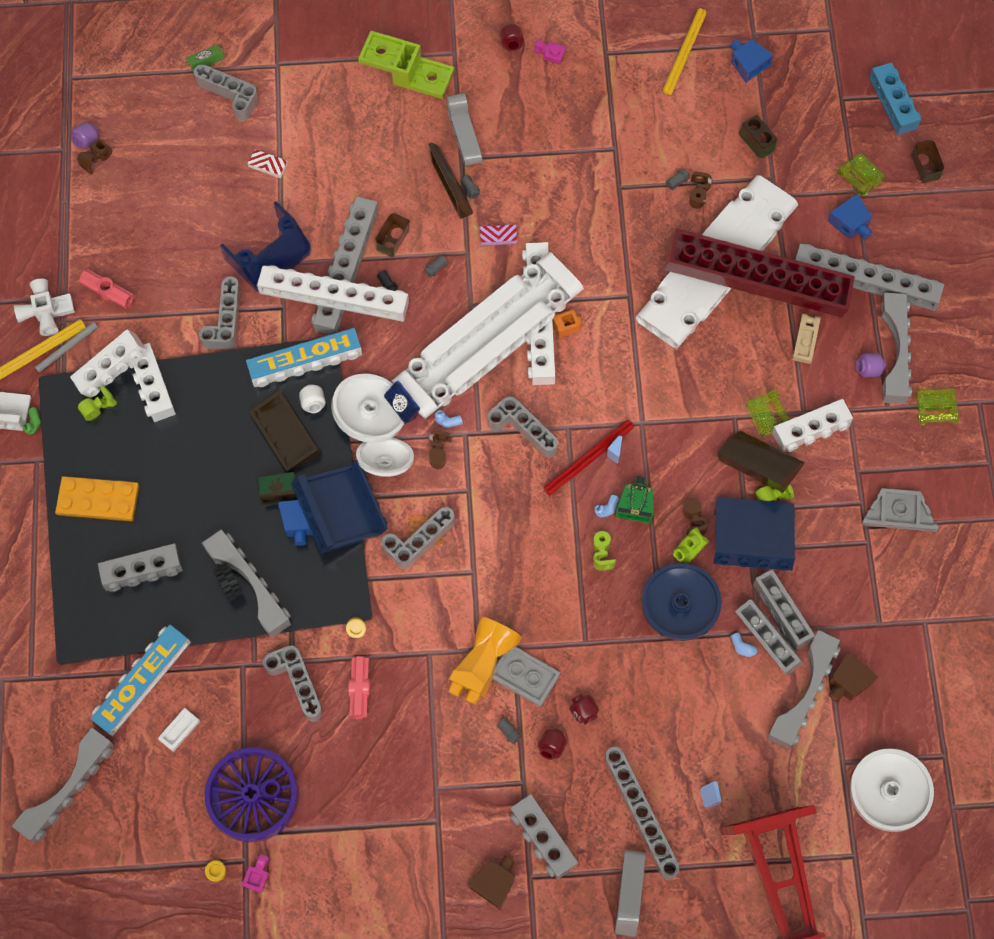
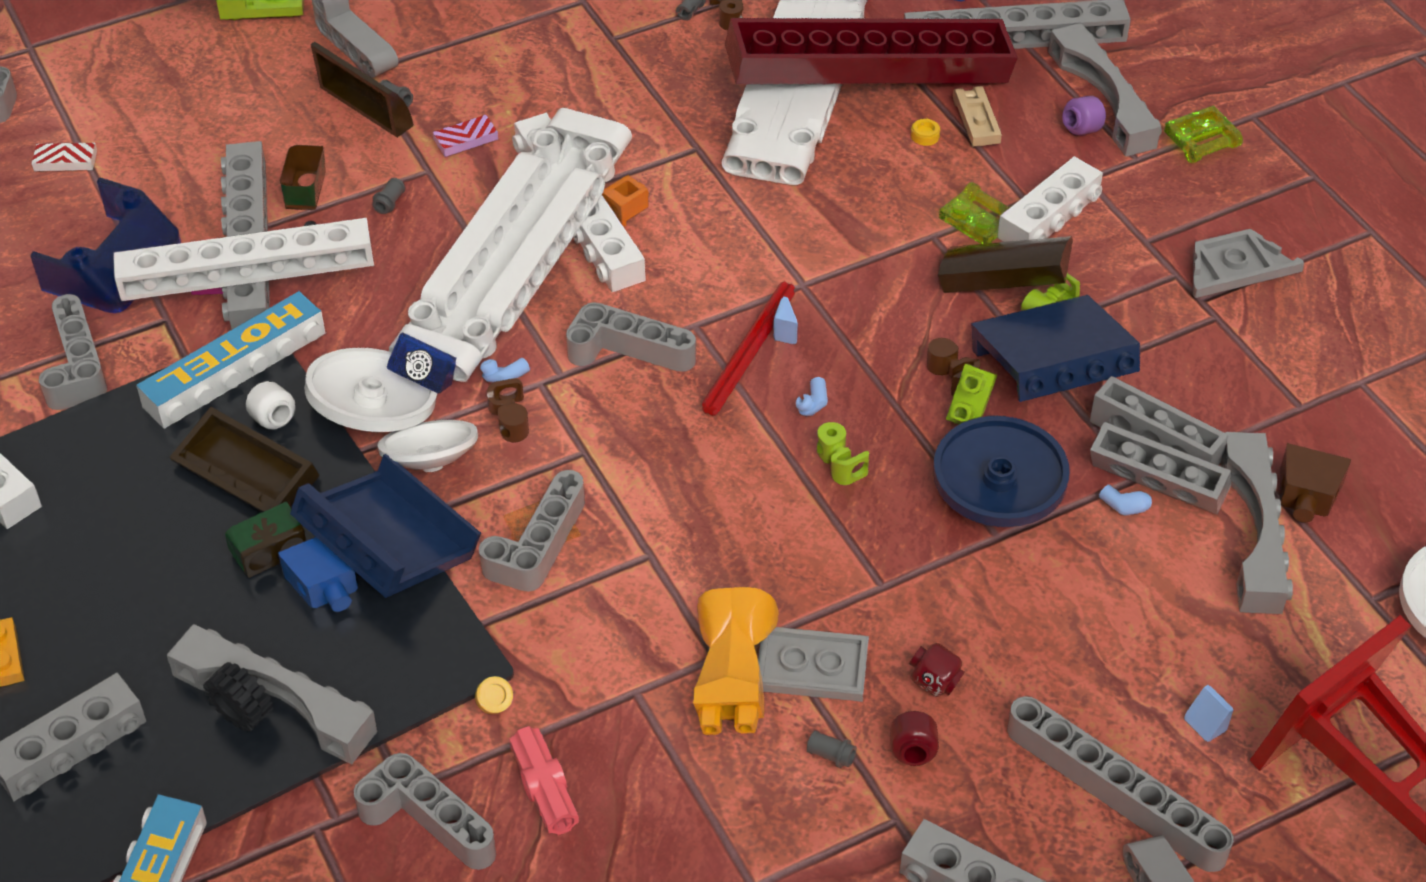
camera: 25 degrees left, 20 degrees down
green torso [615,476,653,524] -> none
none -> yellow tile [911,119,940,146]

